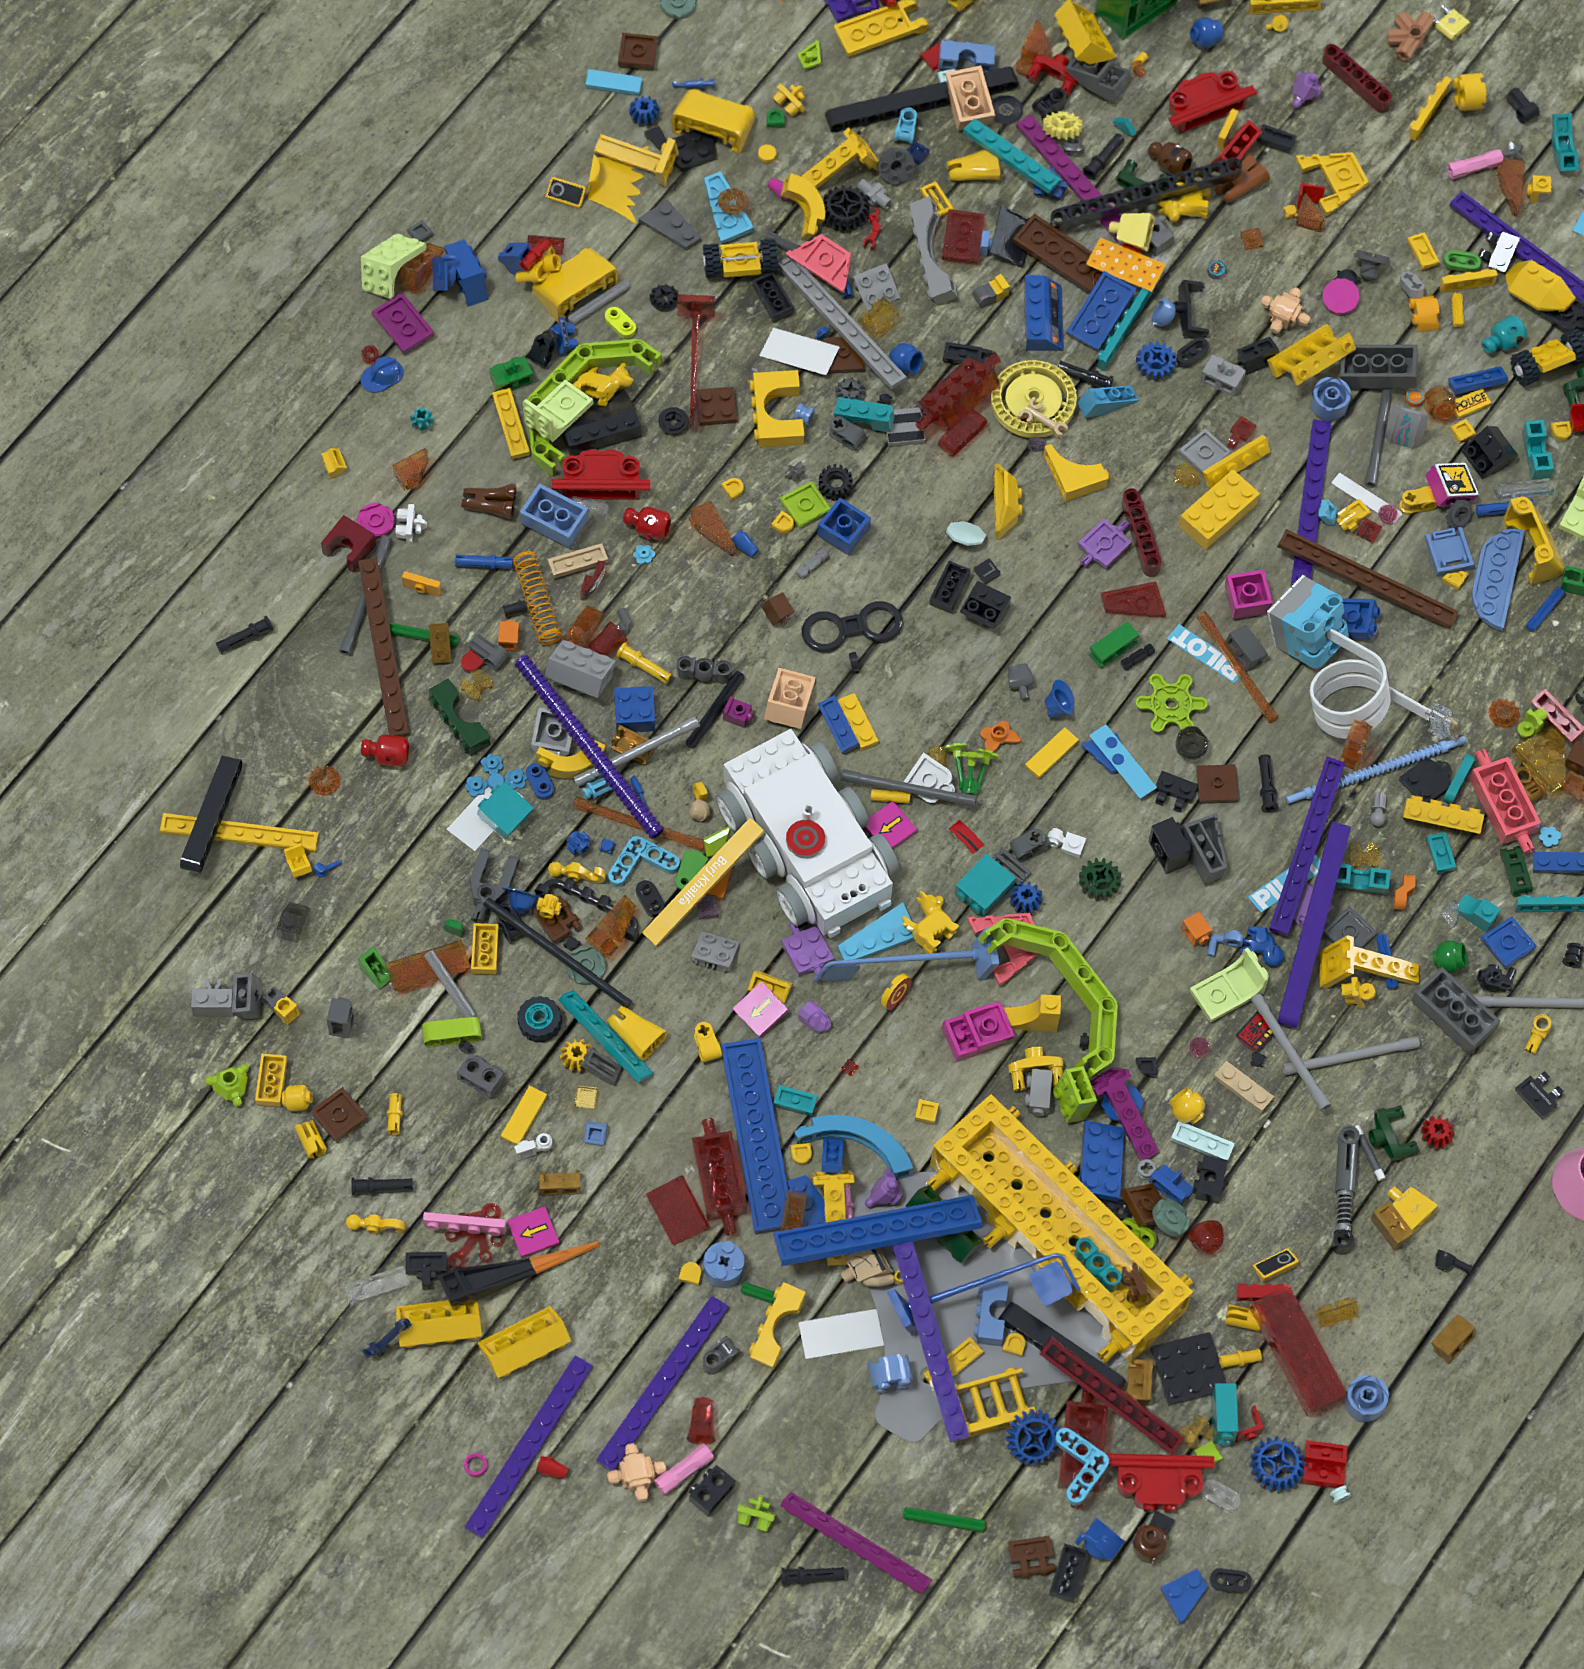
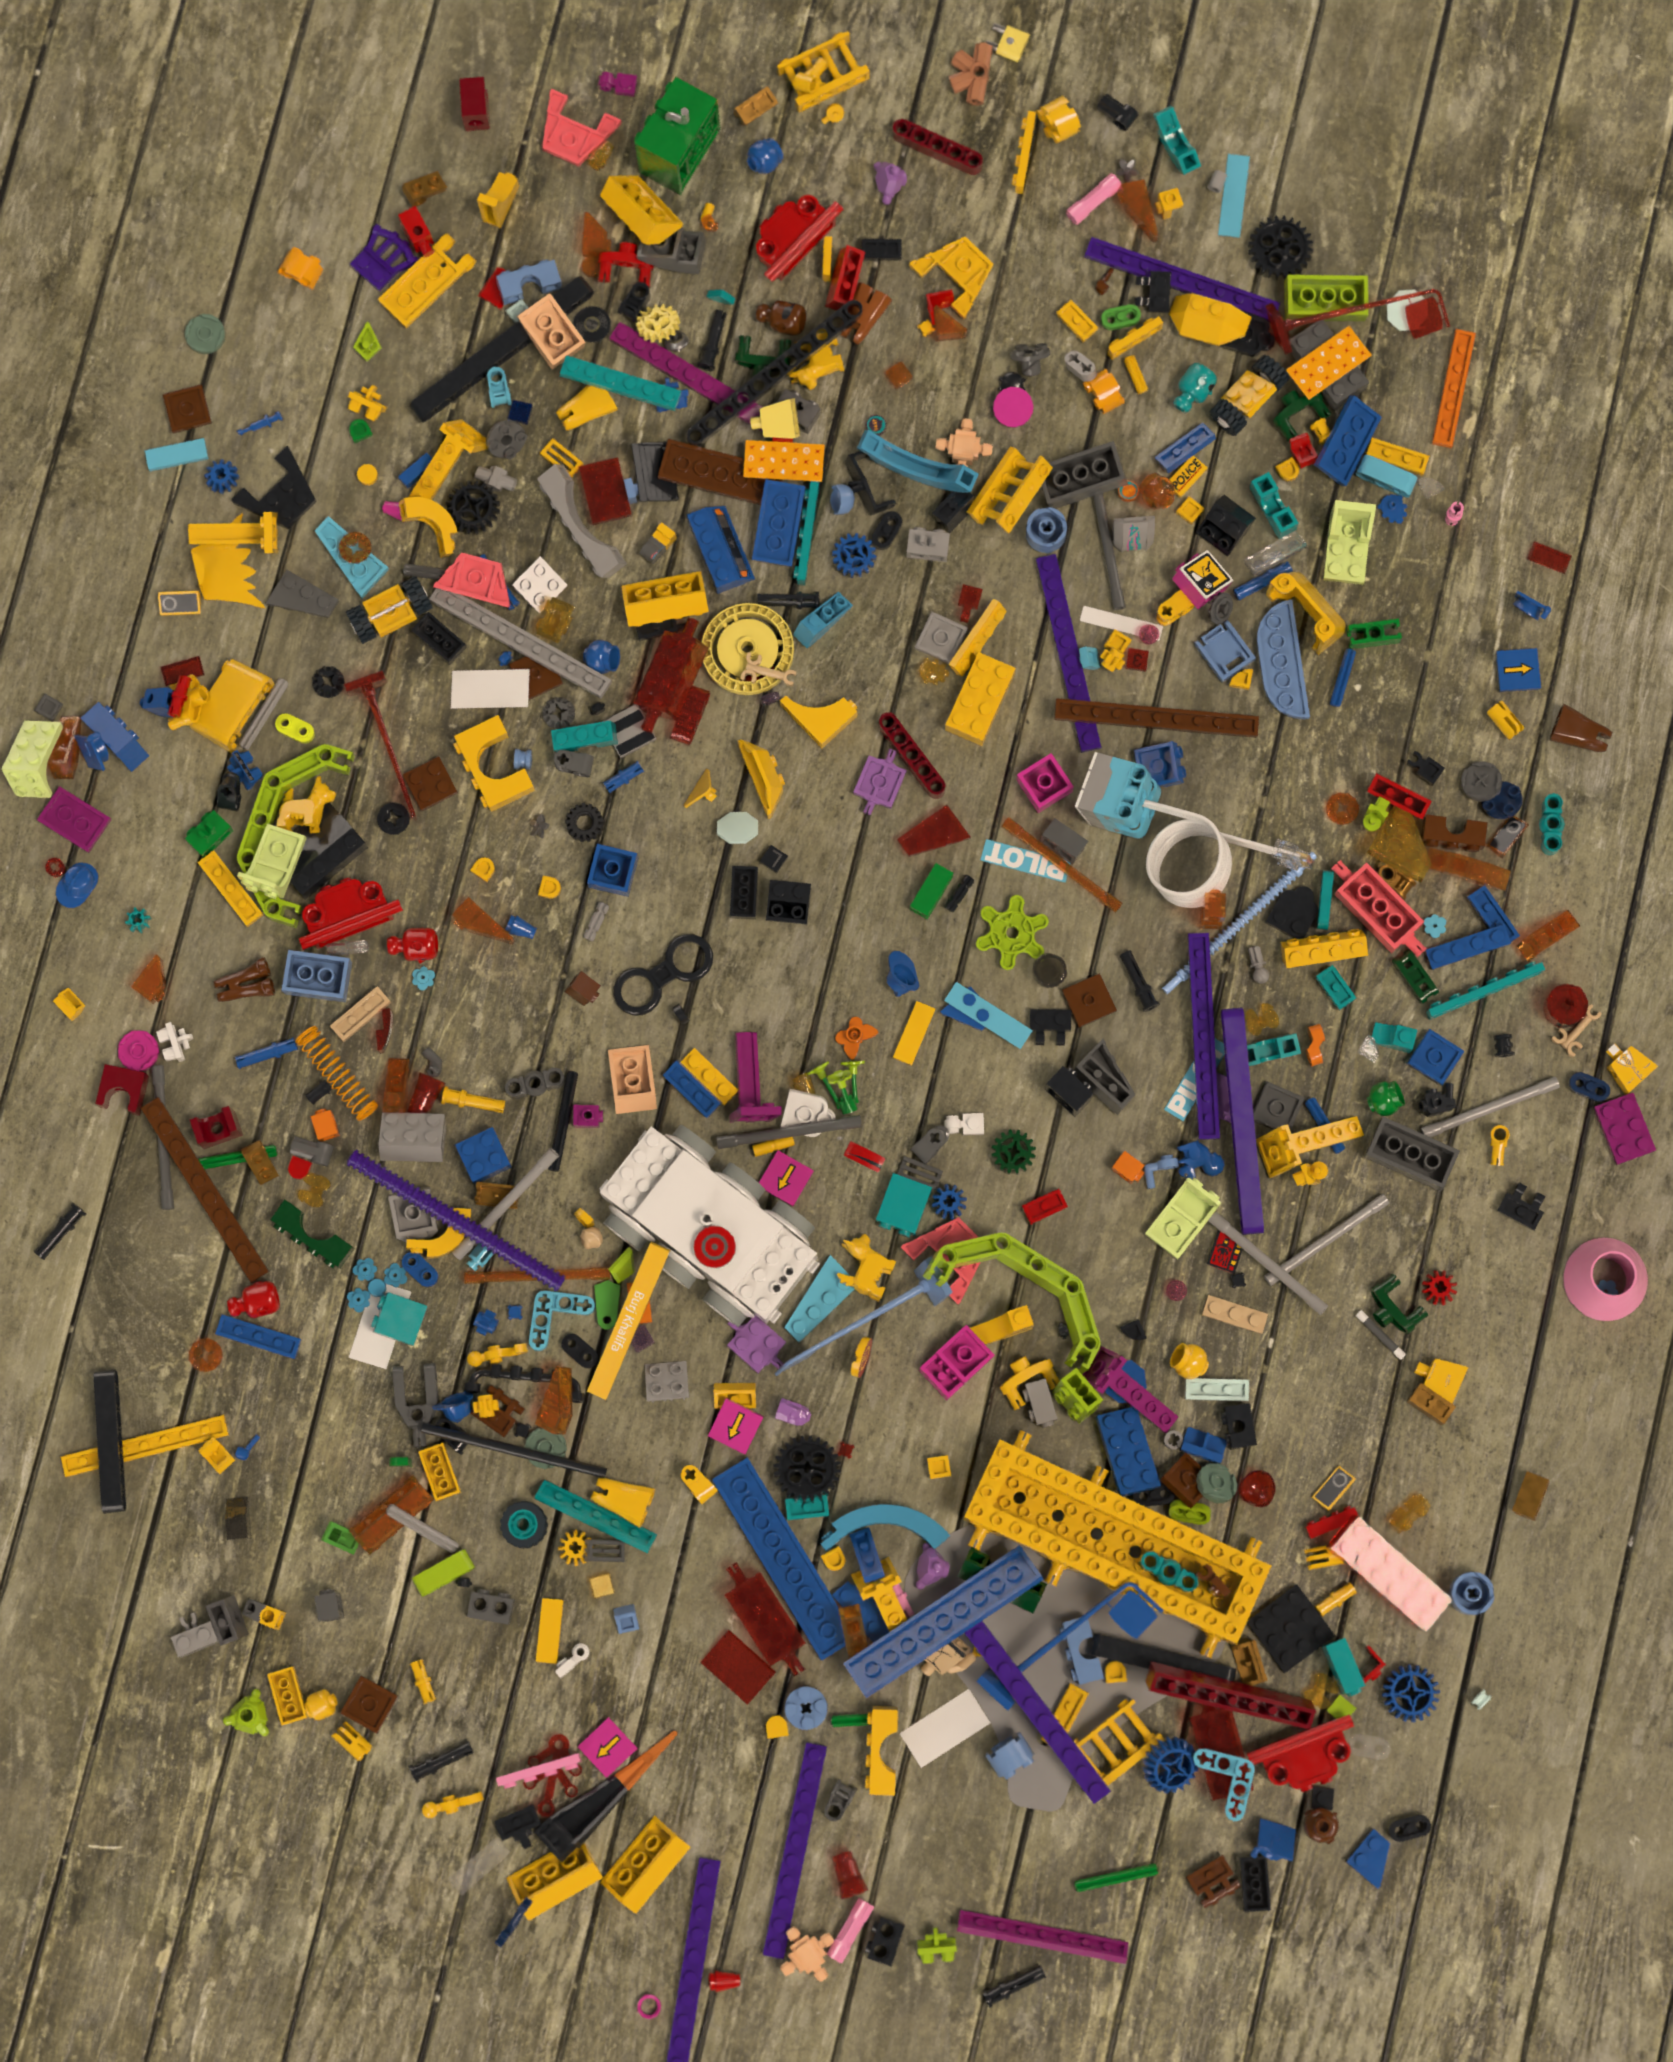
camera: 15 degrees left, 15 degrees up
light orange plate [402,571,441,596] -> none
pearl gold hinge [539,1170,581,1196] -> none
blue piece [631,776,648,808] -> none
yellow windscreen [672,89,755,154] -> none
lime tile [779,481,831,529] -> none
red piece [863,206,881,251] -> none
dark grey piece [1008,663,1034,700] -> none
red slope [1302,1440,1347,1488] -> none
piece [1331,1125,1360,1255] -> none
black bar [1435,1250,1473,1275] -> none
none -> dark red piece [190,1106,243,1150]
none -> blue plate [215,1315,302,1359]
none -> blue piece [398,453,432,489]
none -> blue pin [603,761,644,793]
none -> yellow brick [621,571,709,627]
none -> yellow piece [684,769,717,808]
none -> magenta bracket [729,1032,782,1123]
none -> black gear [773,1435,841,1504]
none -> dark azure arch [857,430,979,492]
none -> red plate [1021,1188,1068,1225]
none -> reddish brown hand [1095,268,1114,295]

